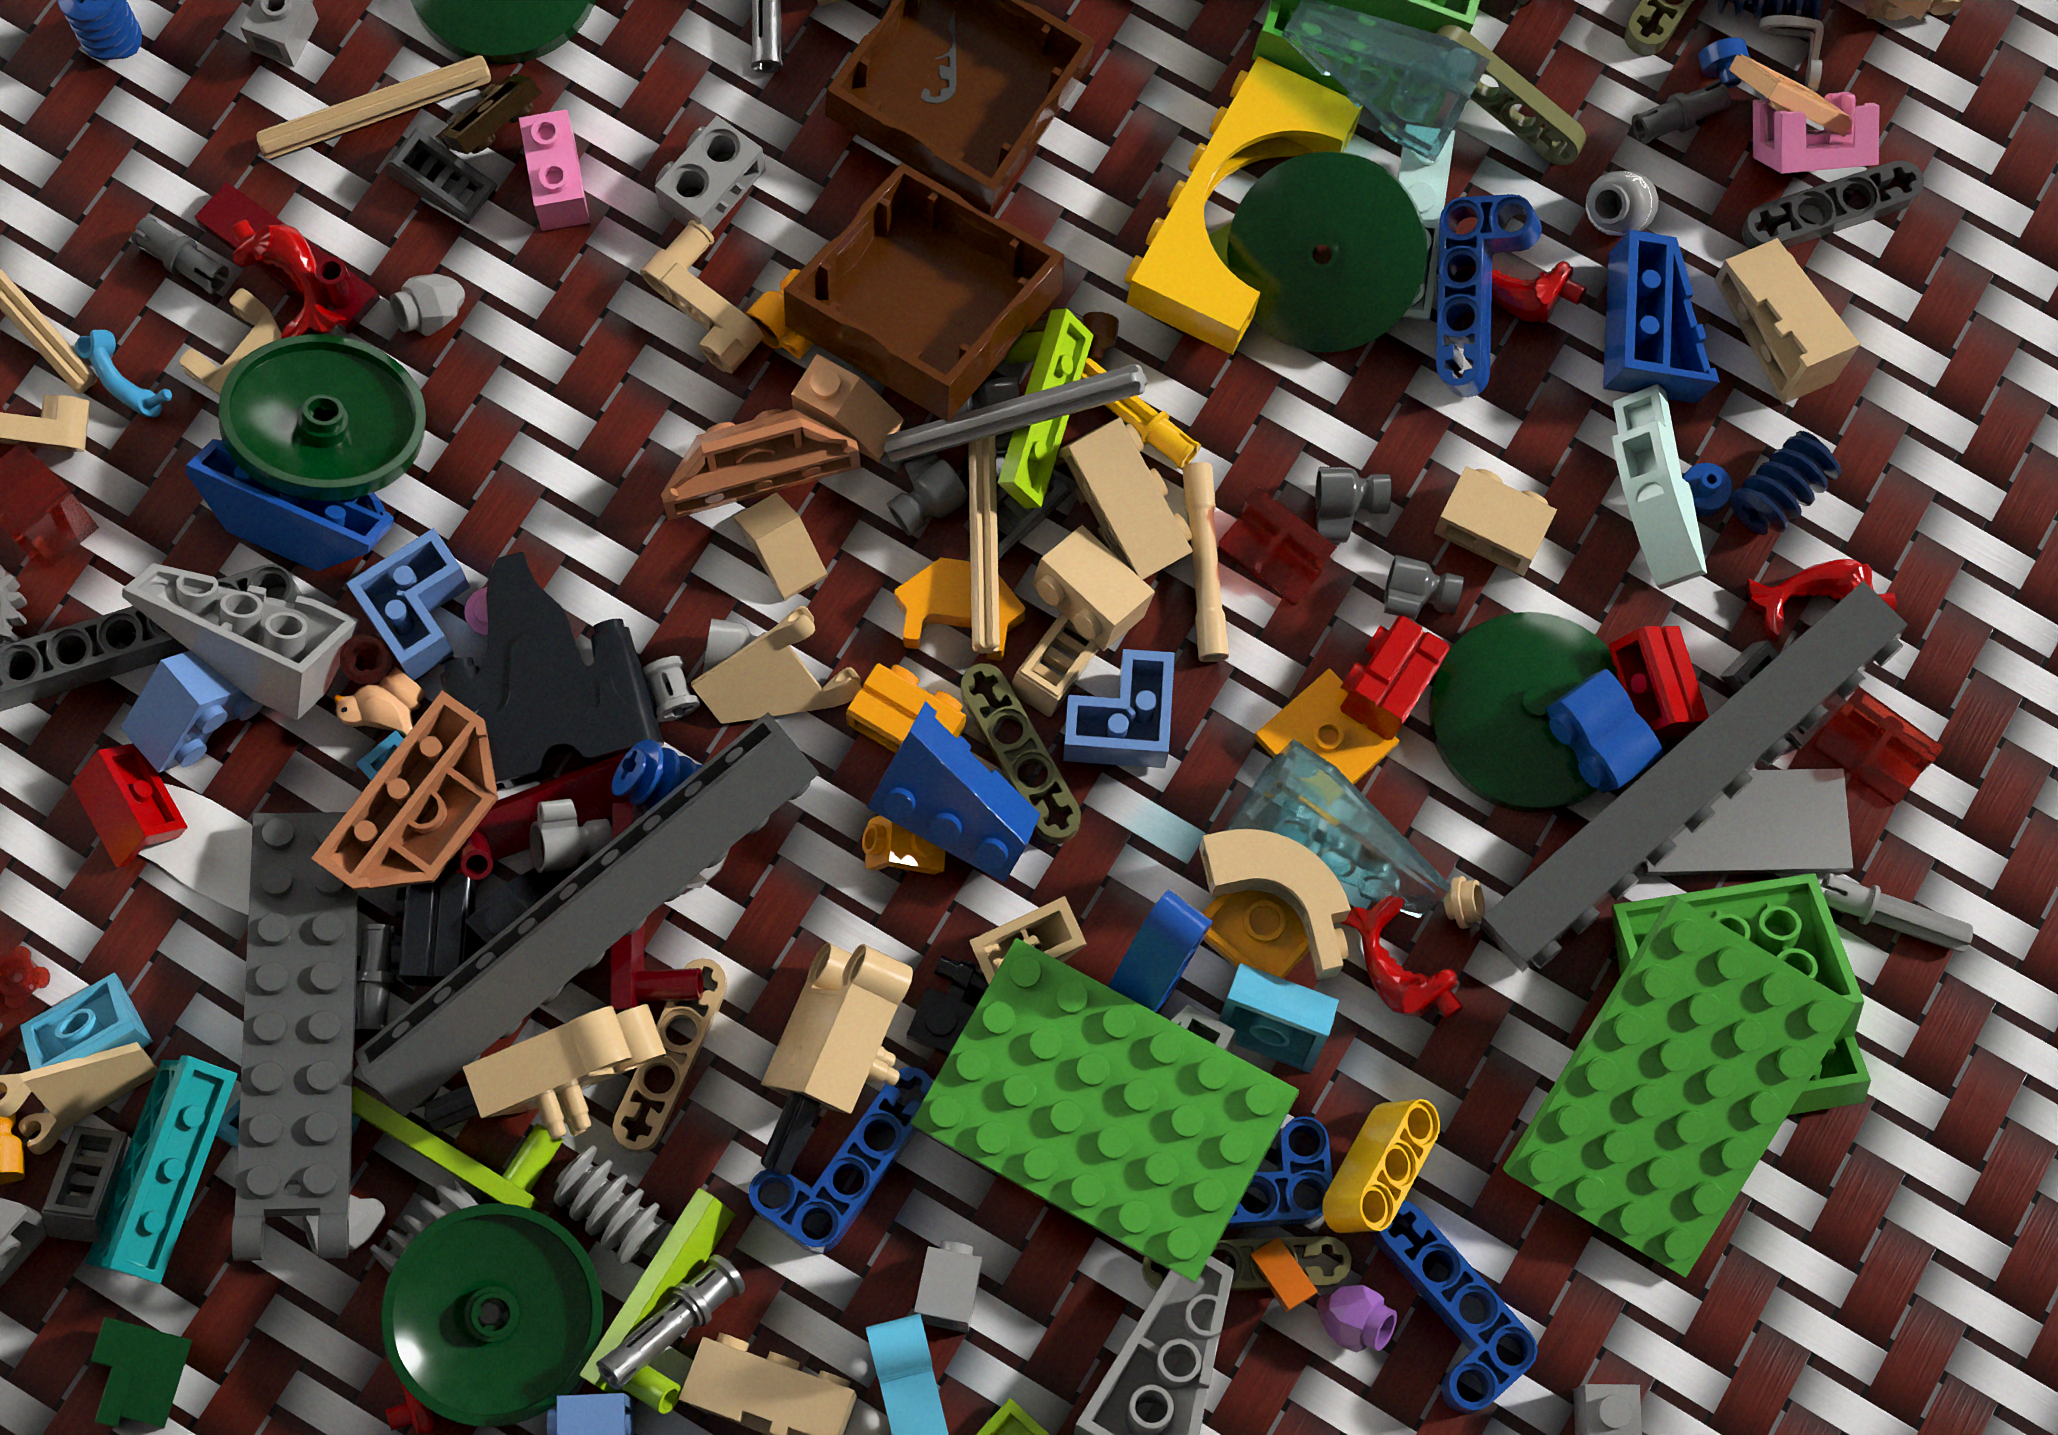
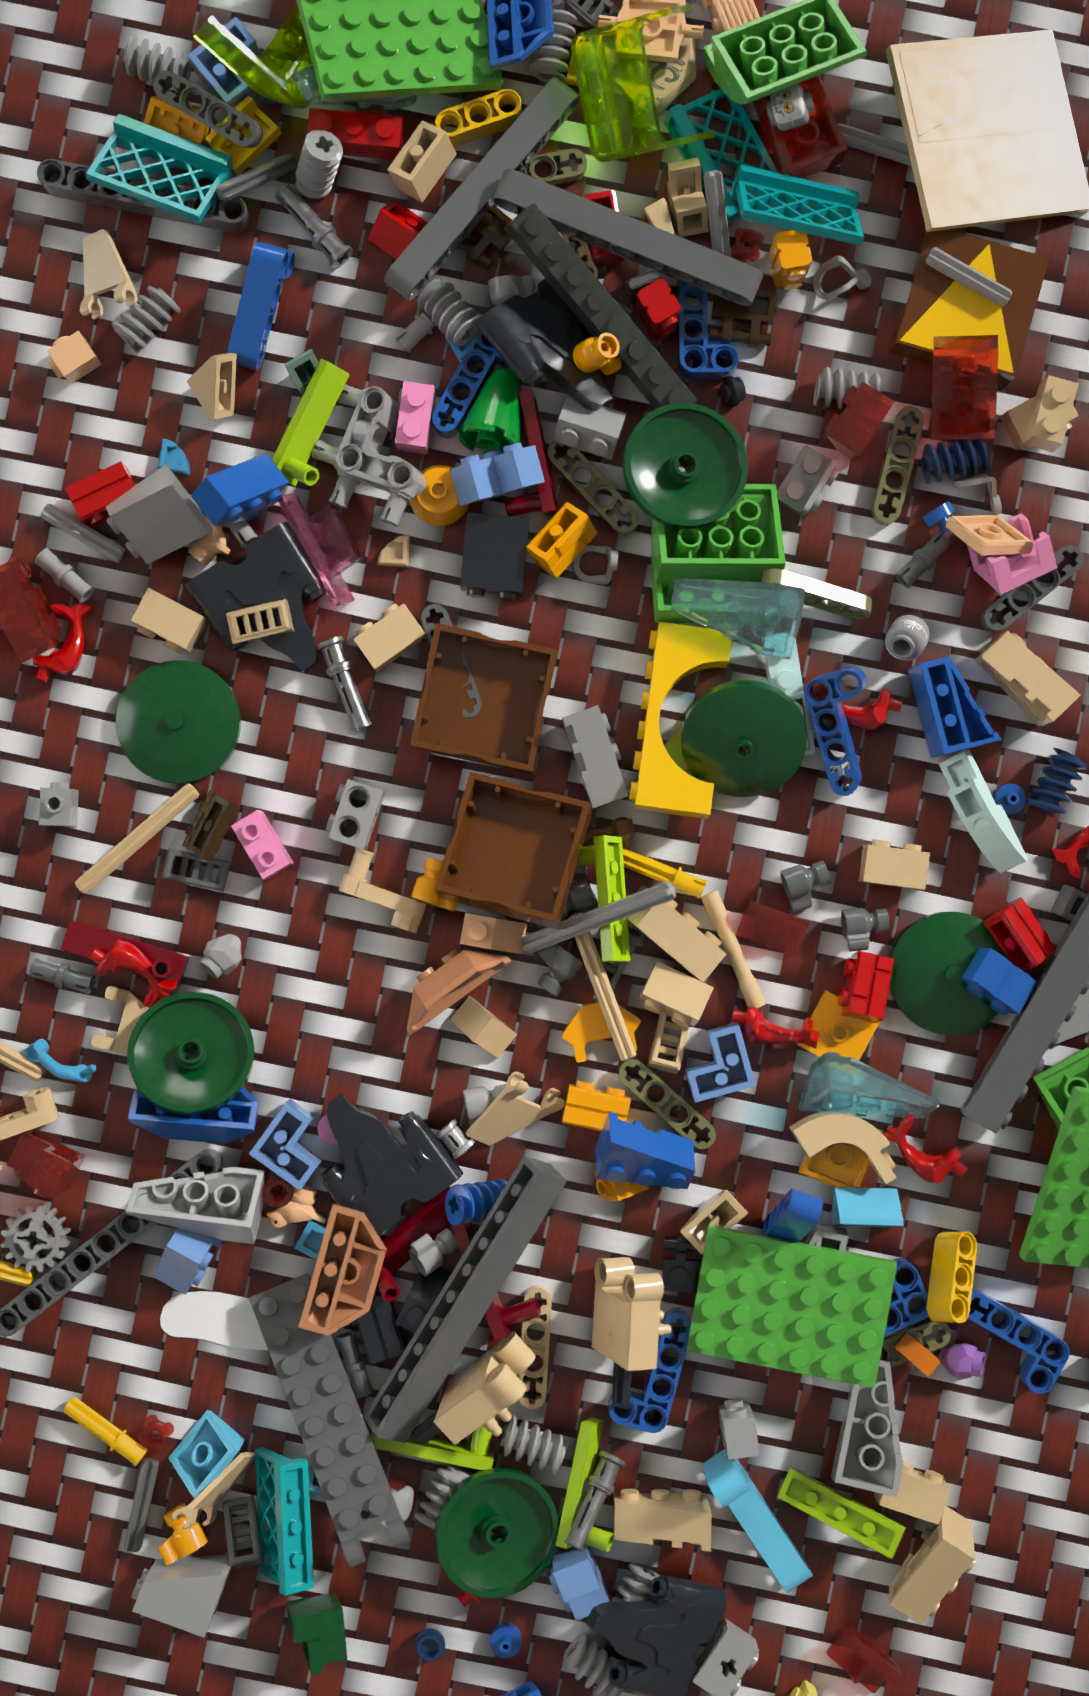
camera: 20 degrees left, 15 degrees up
red panel [72,743,188,868] -> none
tan plate [1444,876,1485,929] -> none
none -> light grey wedge [562,705,631,809]
none -> red animal [732,1005,819,1049]

